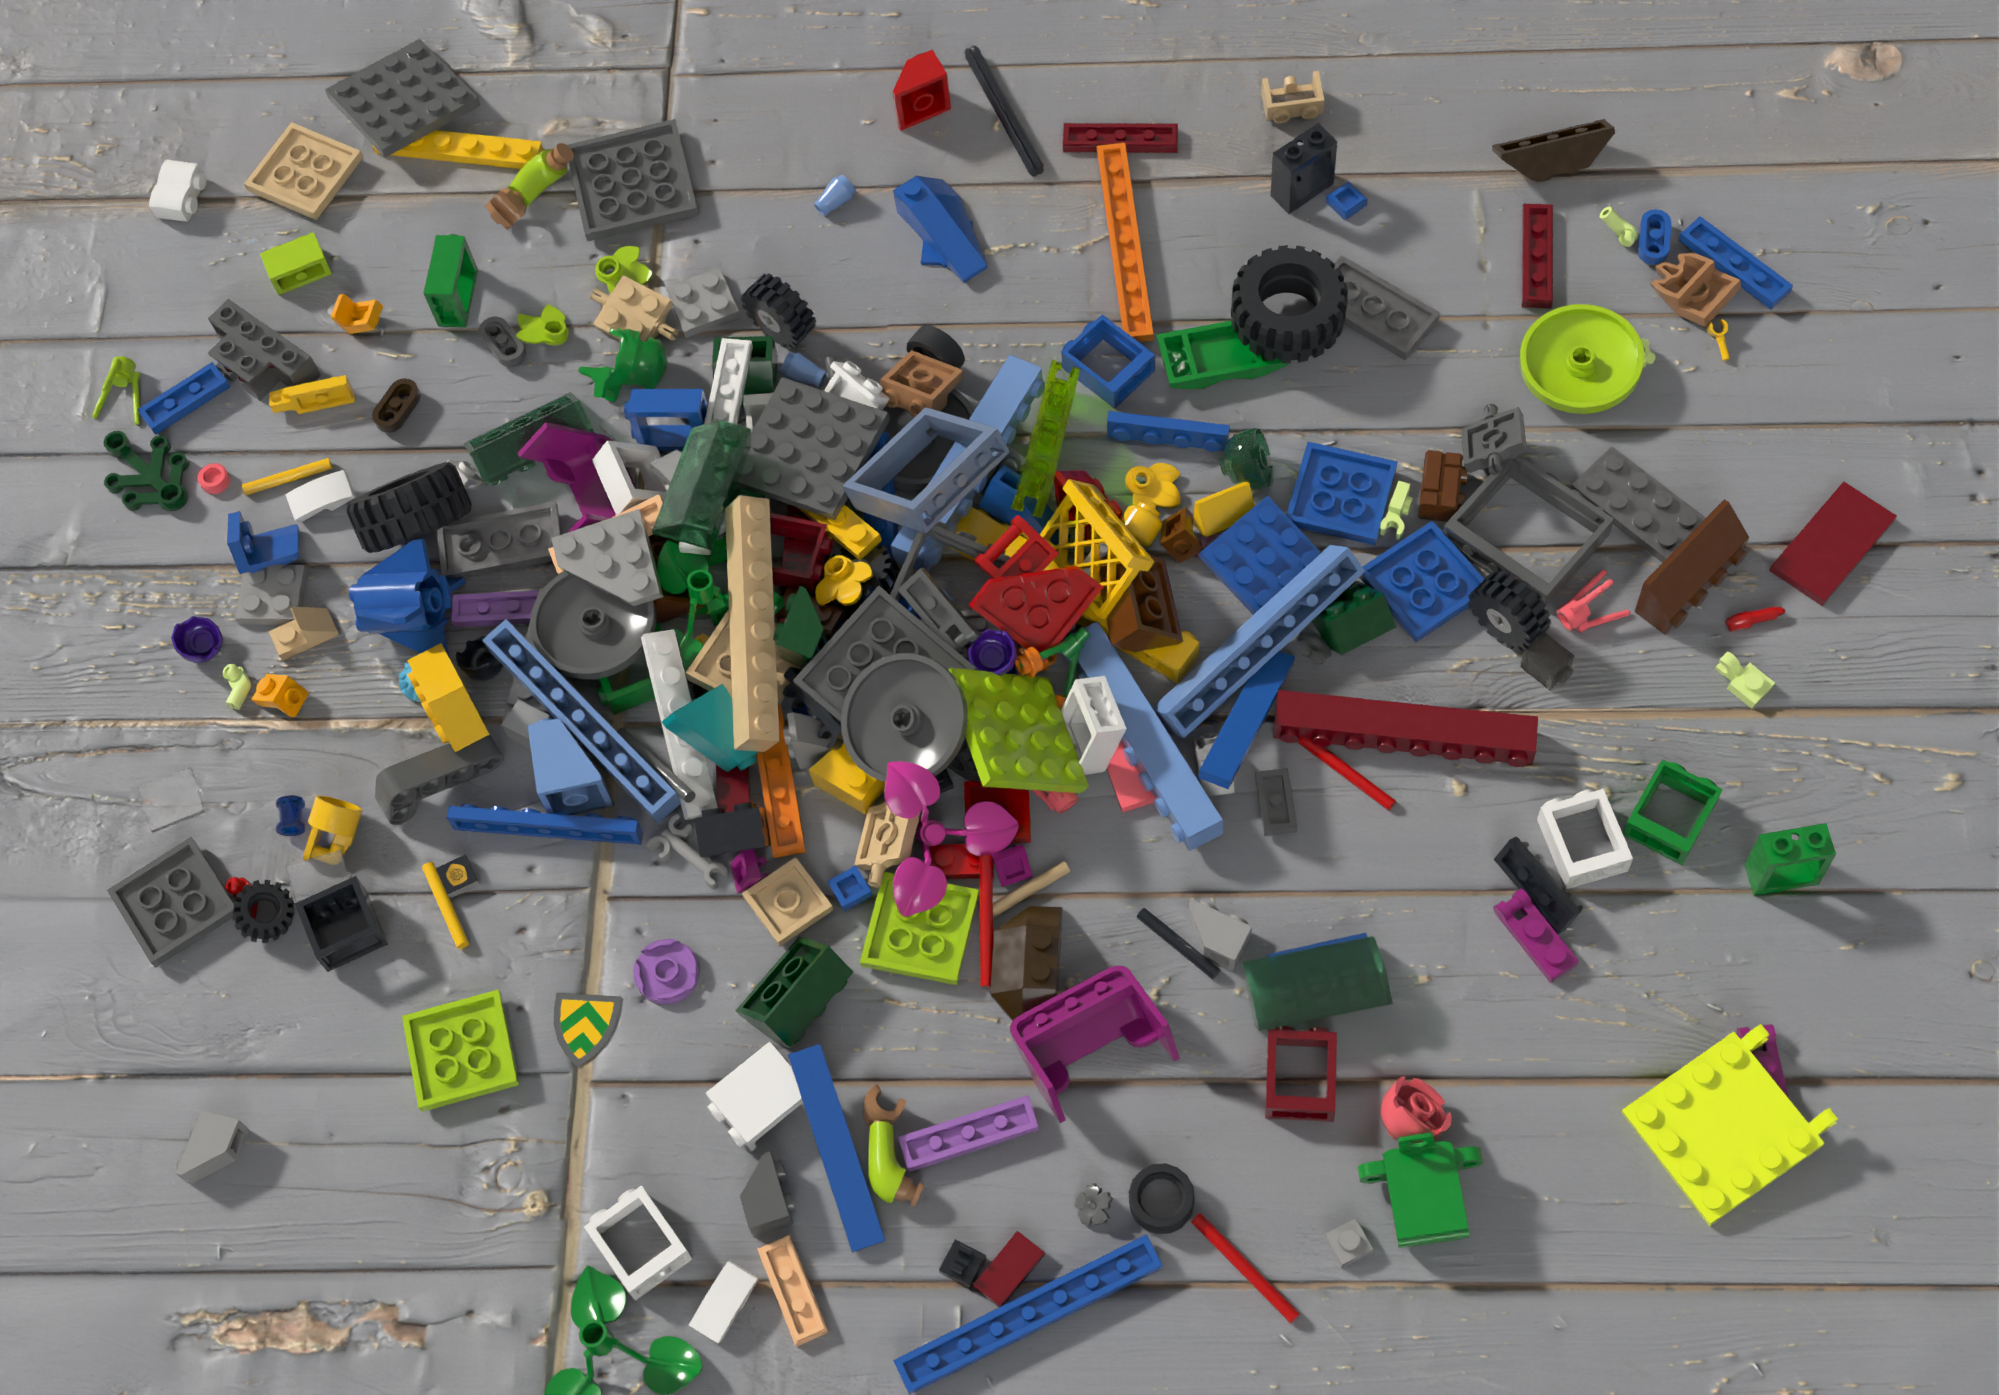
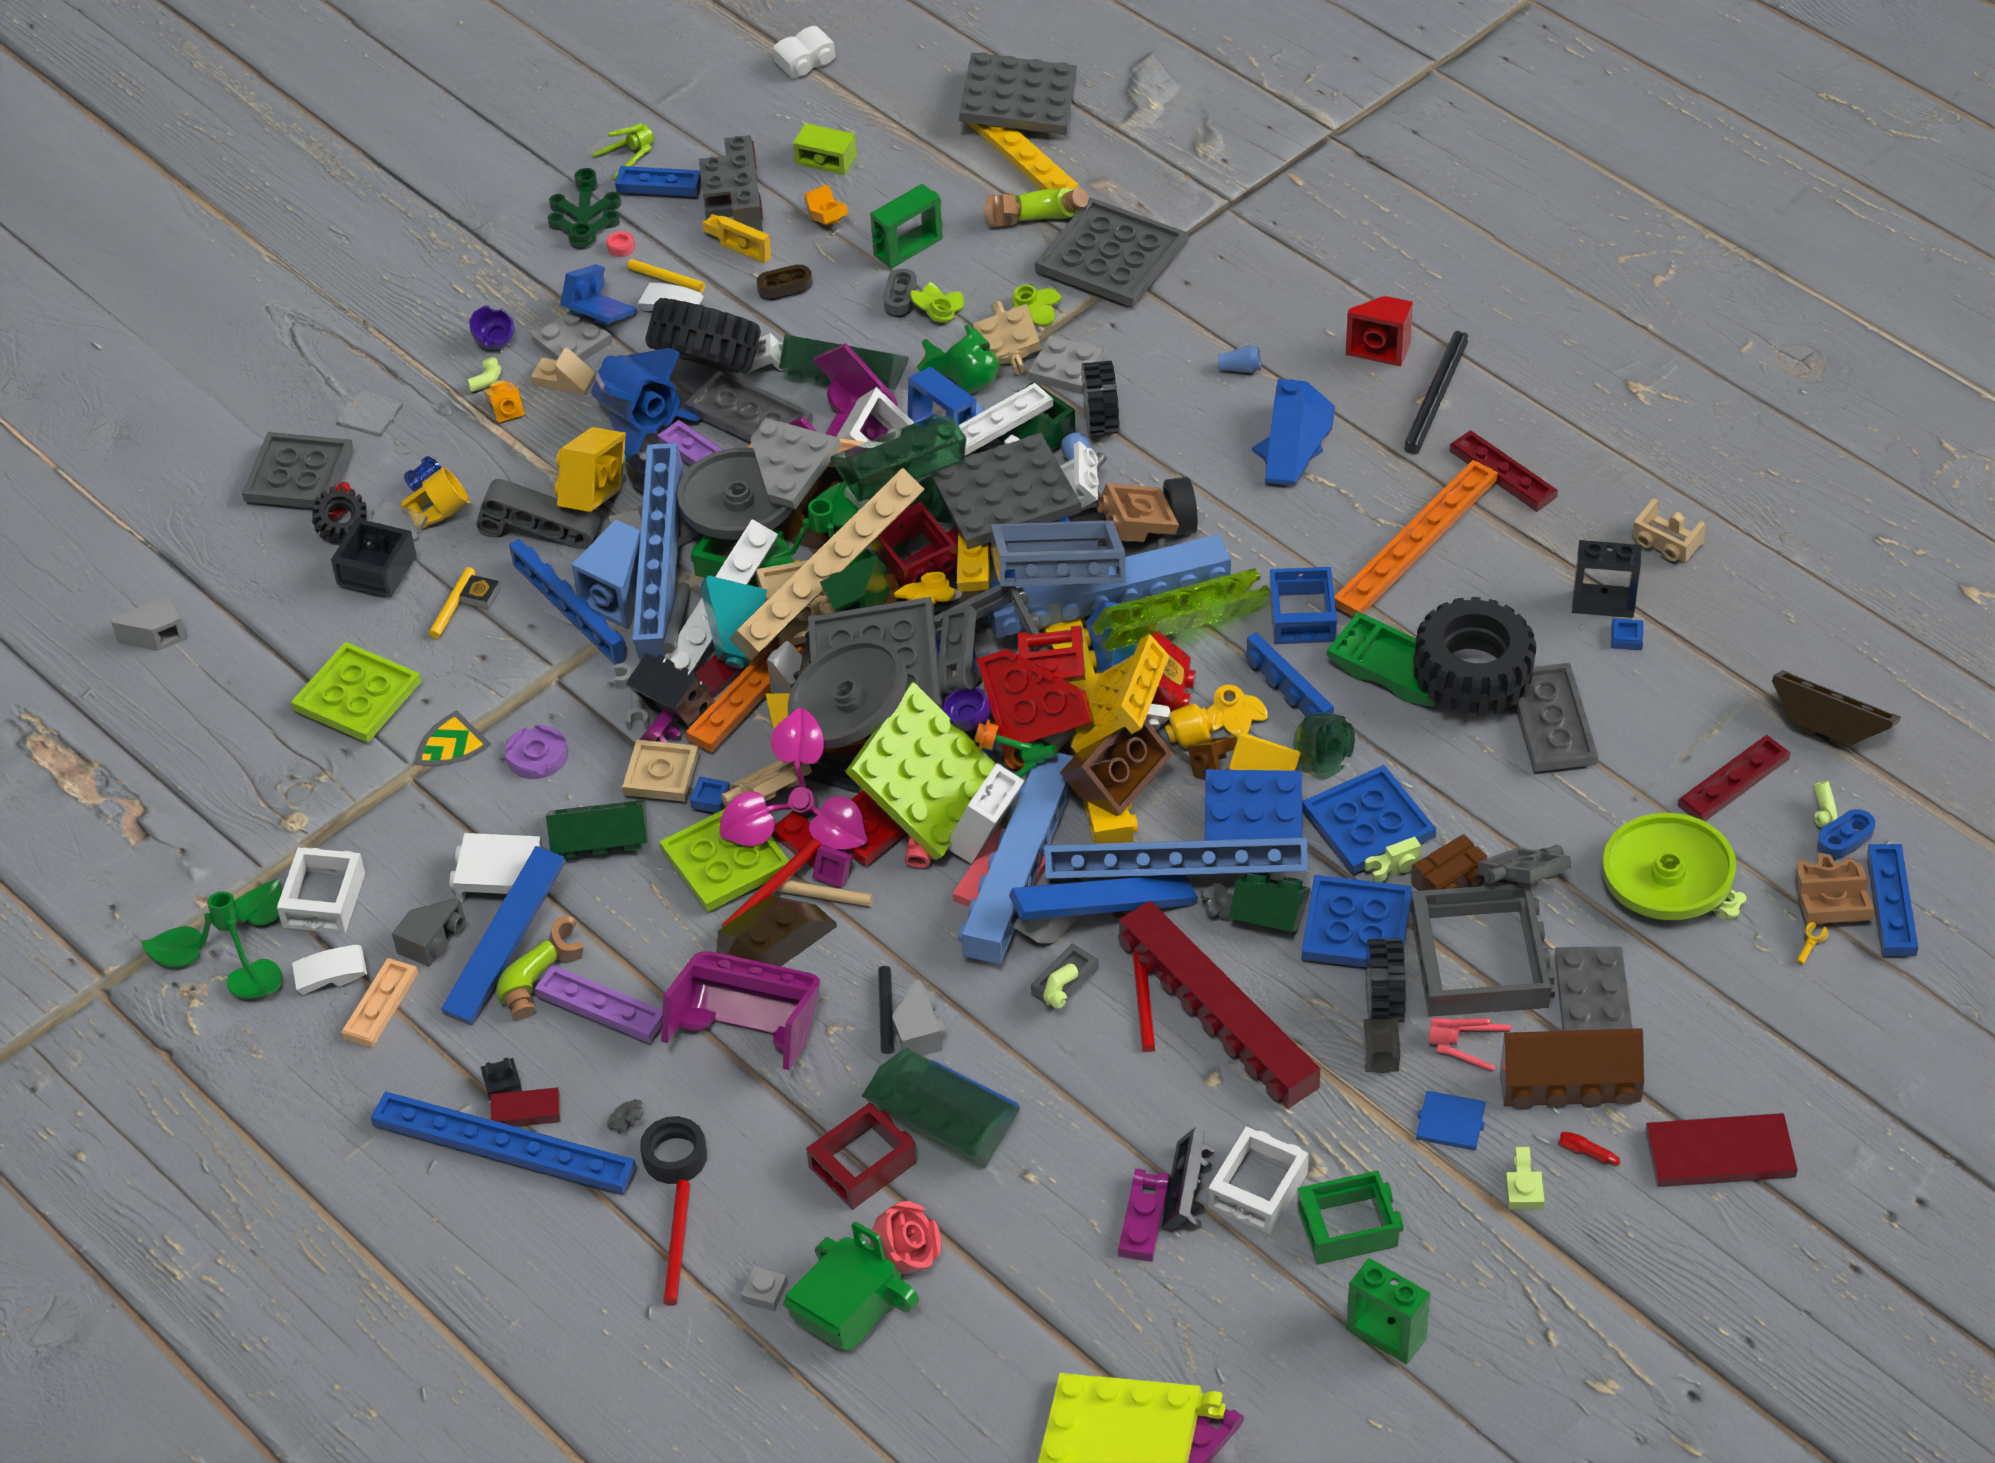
camera: 40 degrees right, 15 degrees down
tan plate [244,122,363,220] -> none
none -> yellowish green arm [1043,963,1078,1009]
none -> blue piece [1416,1090,1486,1151]

